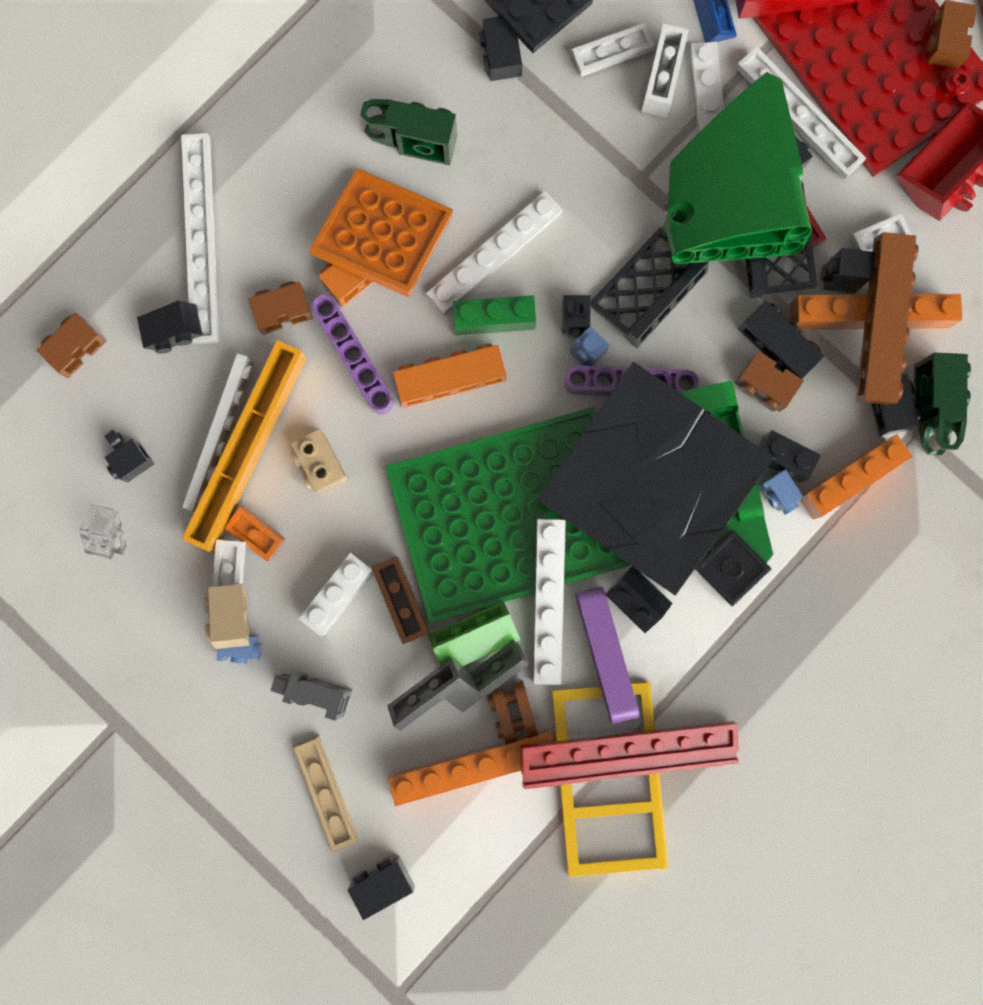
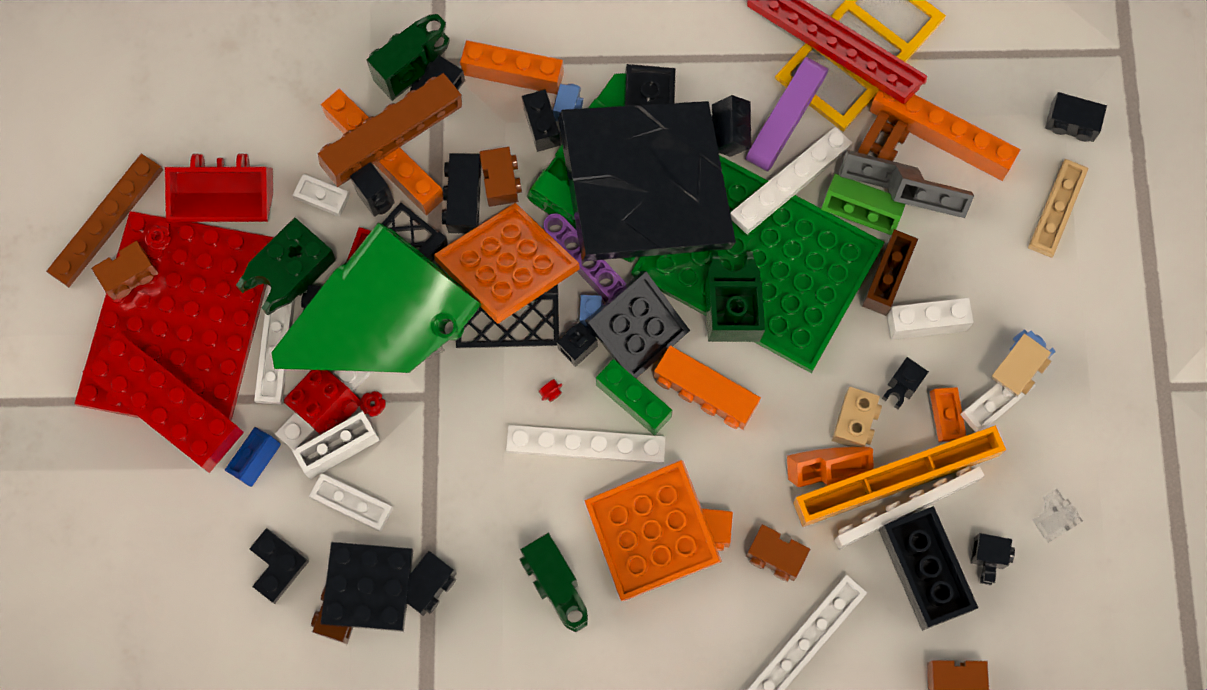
camera: 130 degrees left, 10 degrees down
black brick [137,300,203,354] -> none
dark grey hips [270,672,352,721] -> none
medium lavender beam [312,294,393,415] -> none
none -> dark green brick [236,217,336,315]
none -> red bracket [284,370,362,435]
none -> red plate [360,391,386,417]
none -> orange plate [434,203,580,324]
none -> red plate [538,379,563,402]
none -> black plate [585,270,690,378]
none -> dark green brick [705,251,765,342]
none -> orange slope [787,447,874,488]
none -> black brick [879,506,979,631]
none -> black brick [882,357,929,410]

